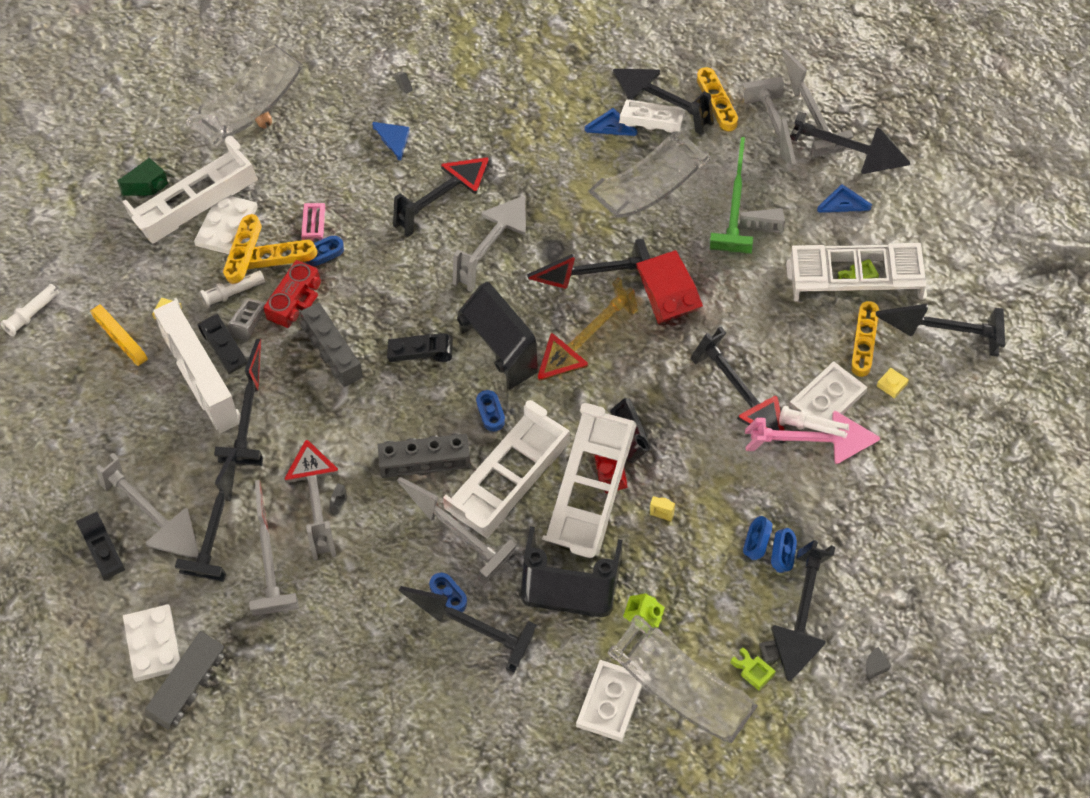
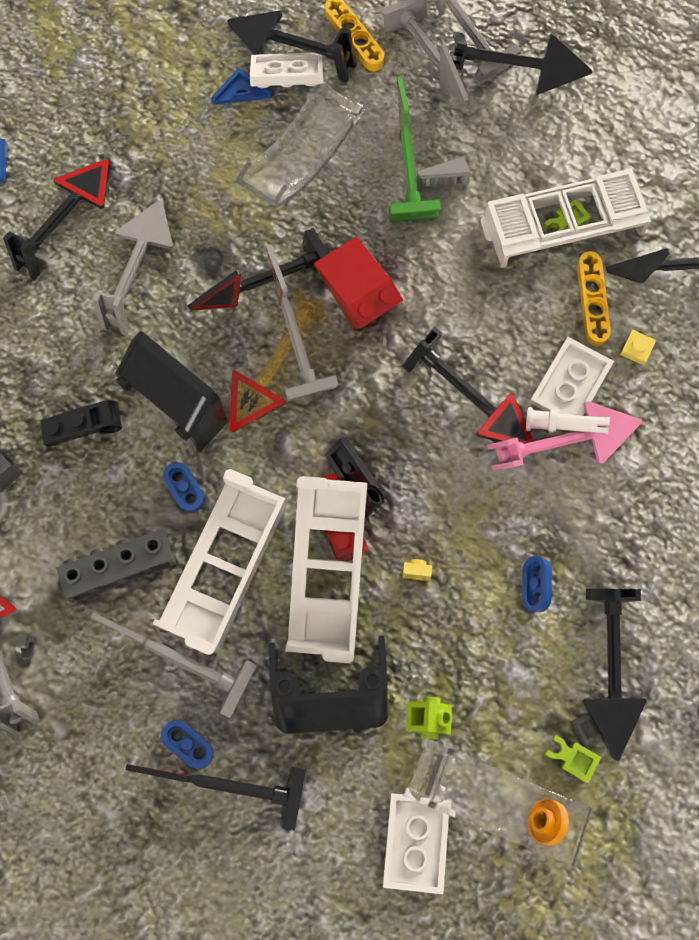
camera: 15 degrees left, 15 degrees up
blue plate [771,528,797,573] -> none
blue tile [817,184,872,213] -> none
none -> light grey piece [266,244,339,402]
none -> light orange plate [528,798,569,846]

